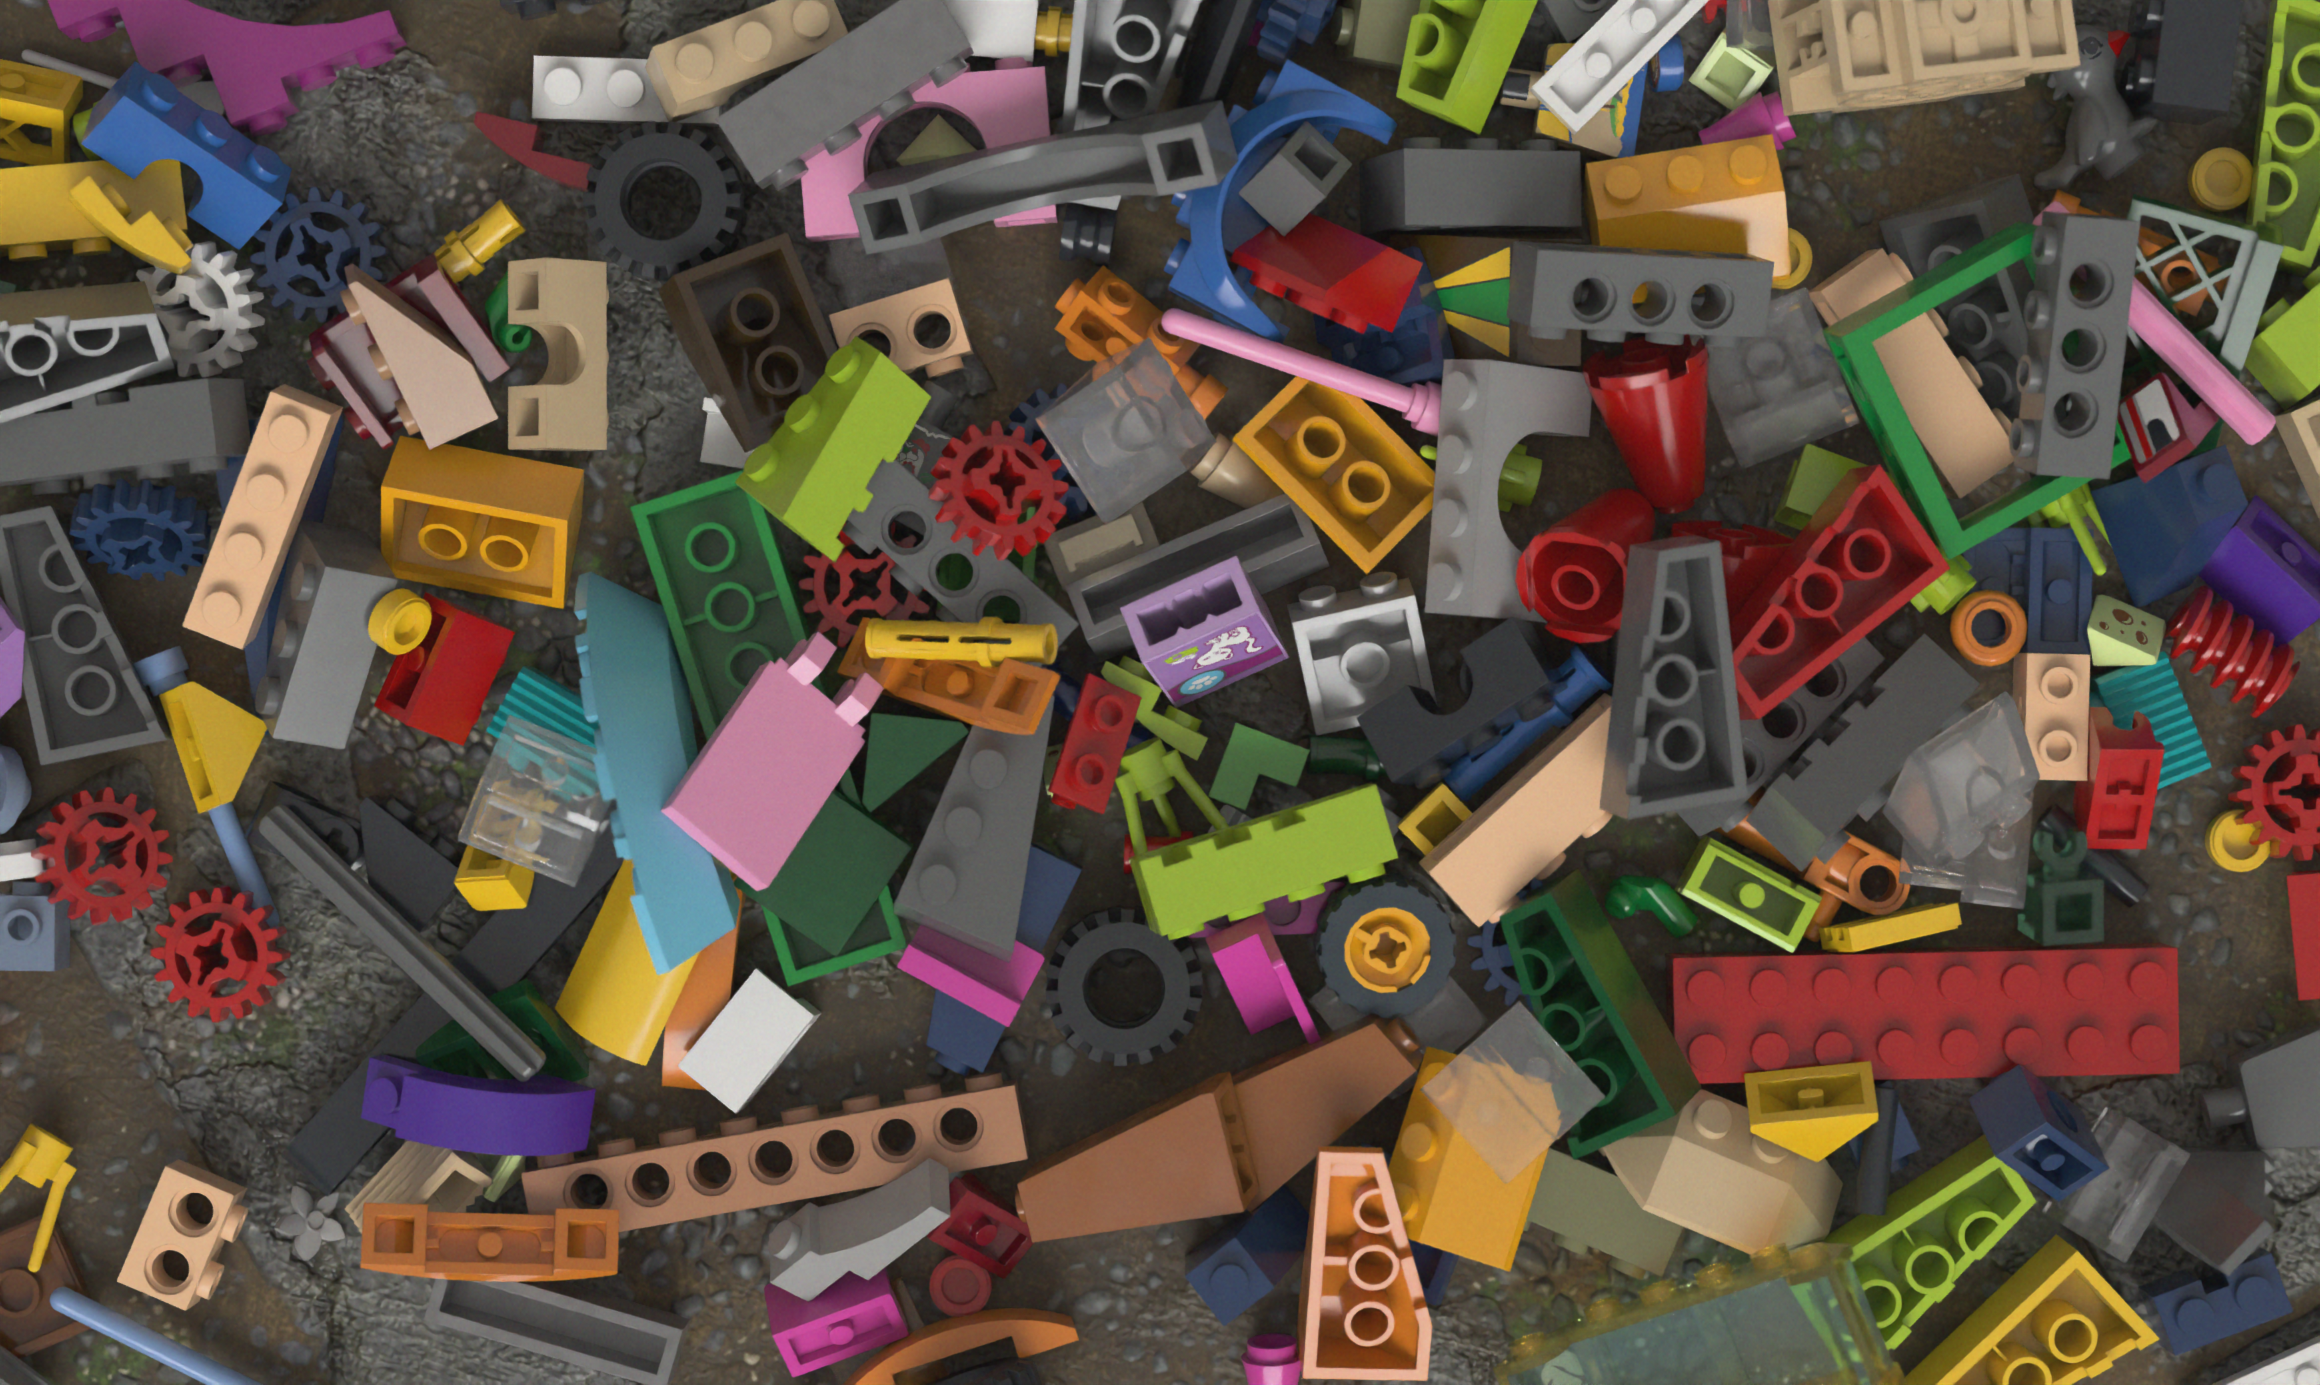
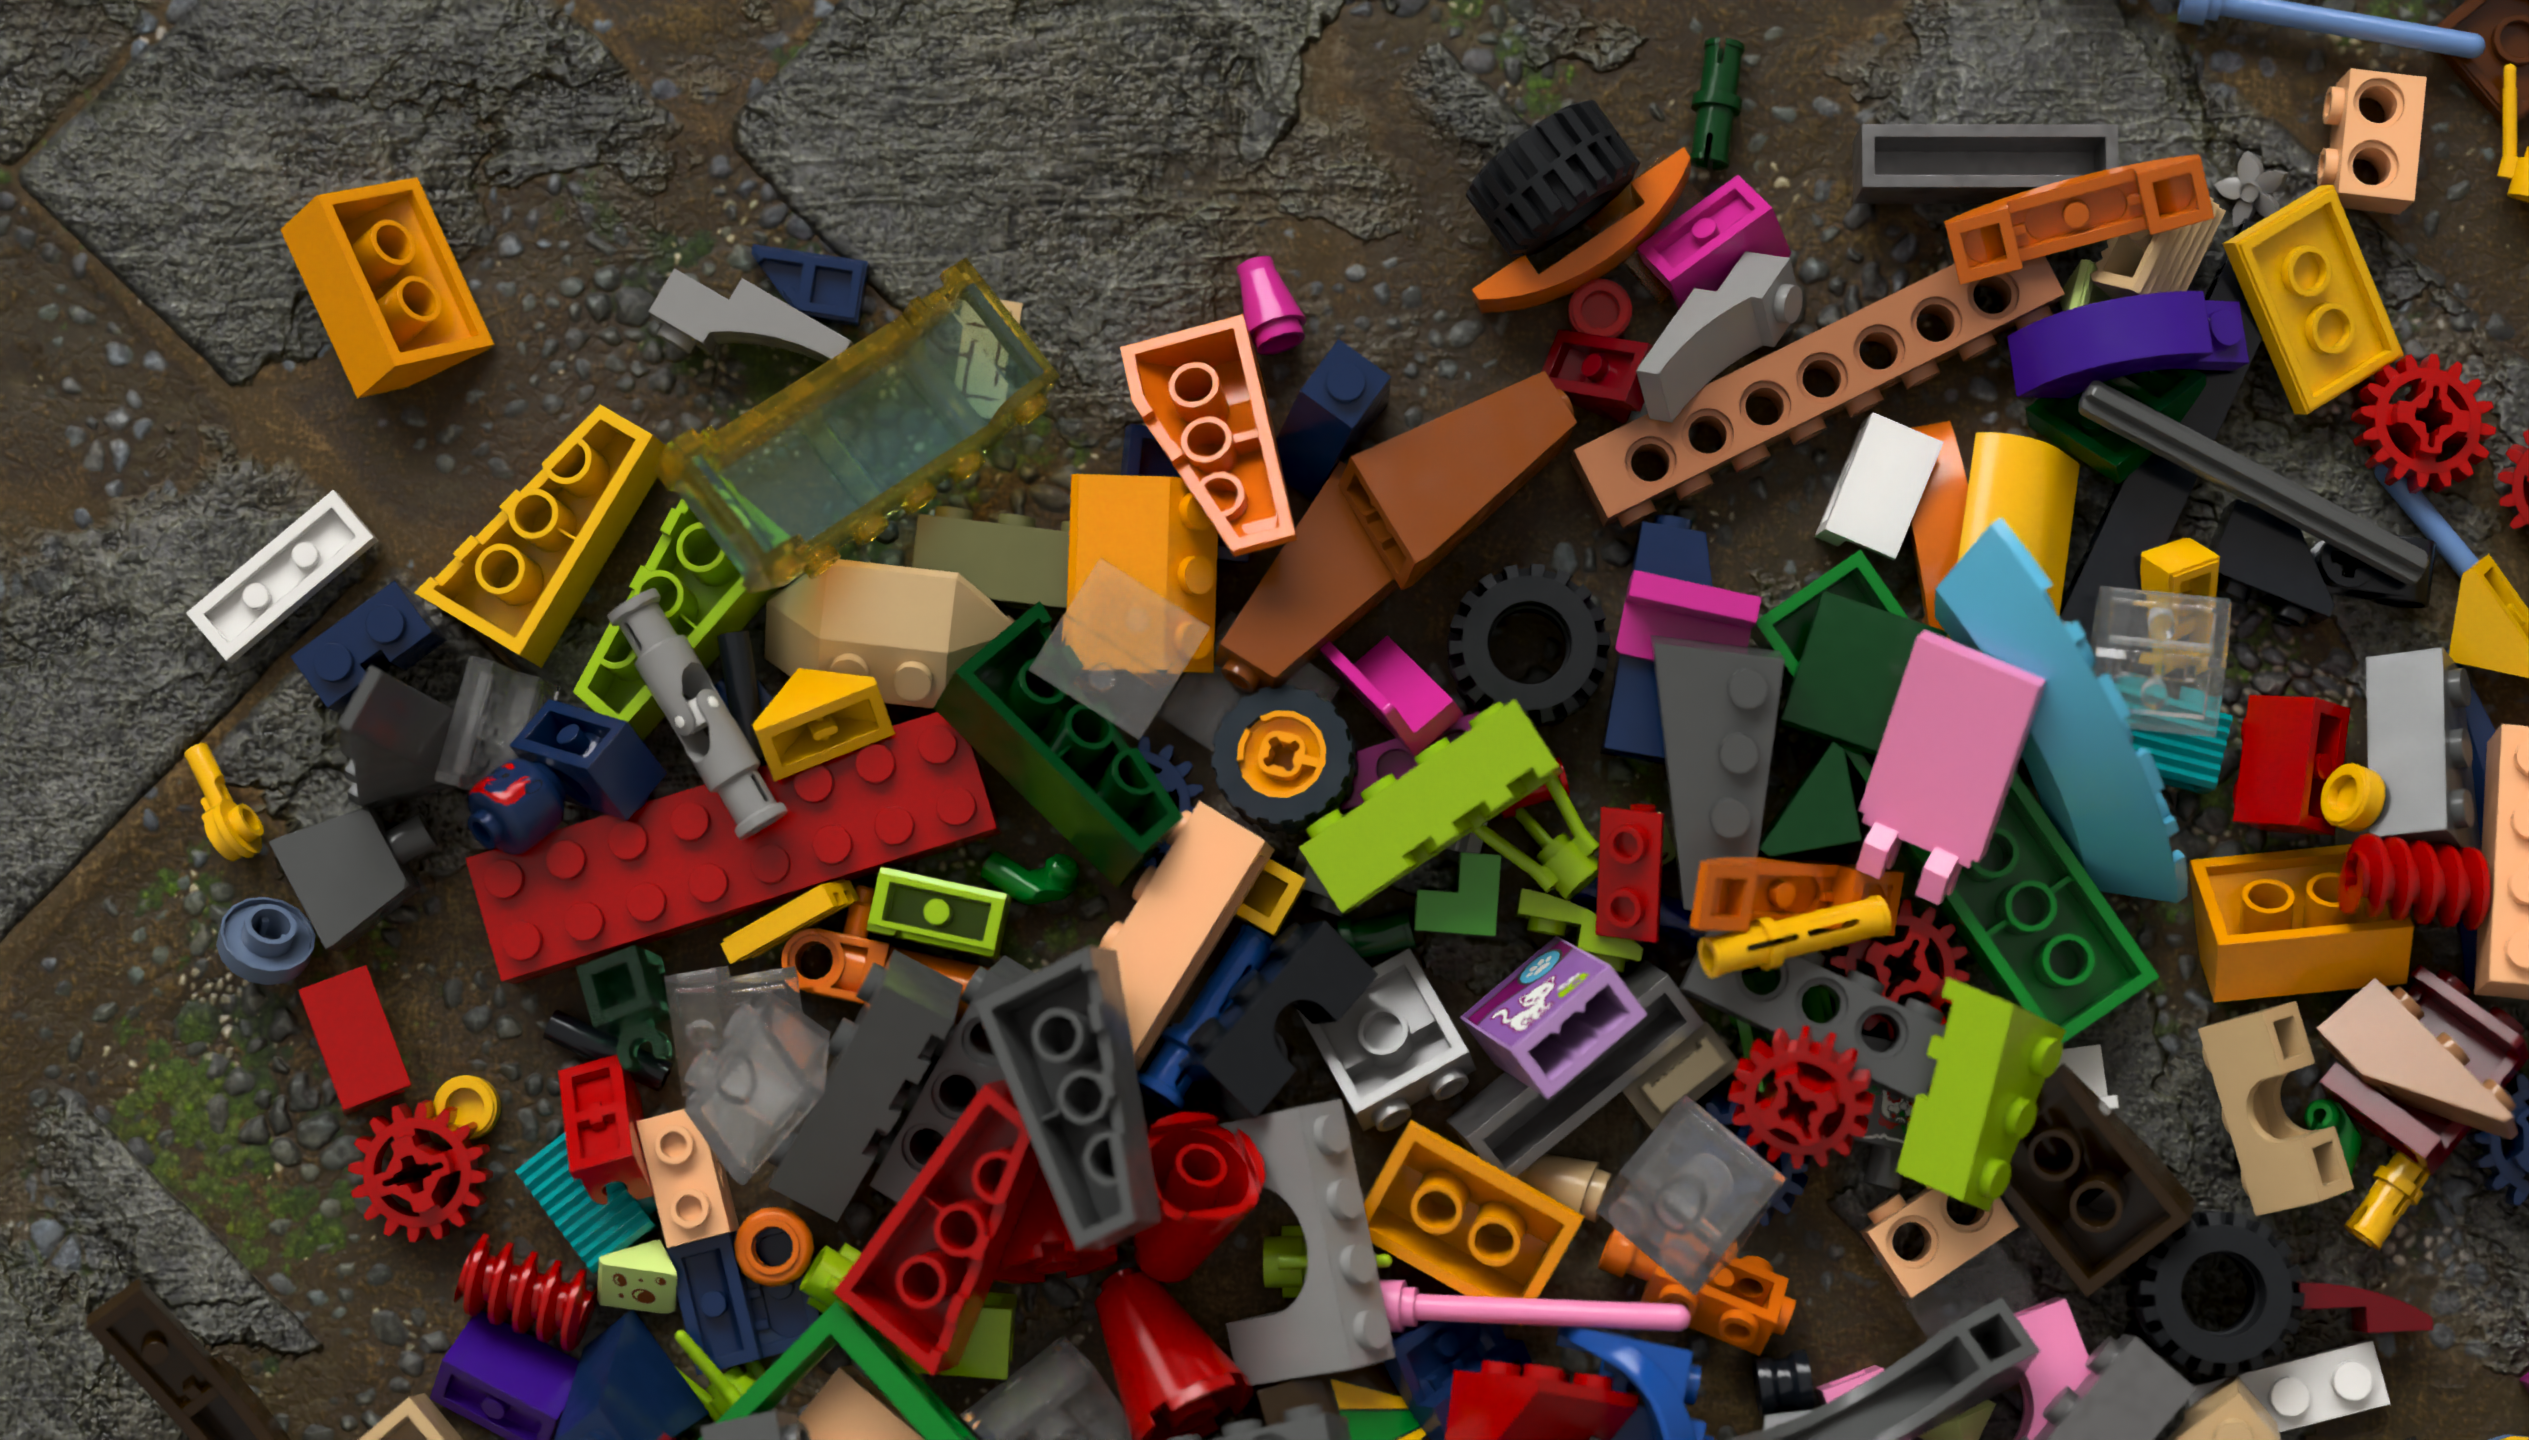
camera: 170 degrees right, 5 degrees down
none -> dark blue head [468,758,566,855]
none -> light grey piece [607,588,788,840]
none -> yellow tile [2222,185,2404,415]
none -> red piece [2338,834,2490,930]

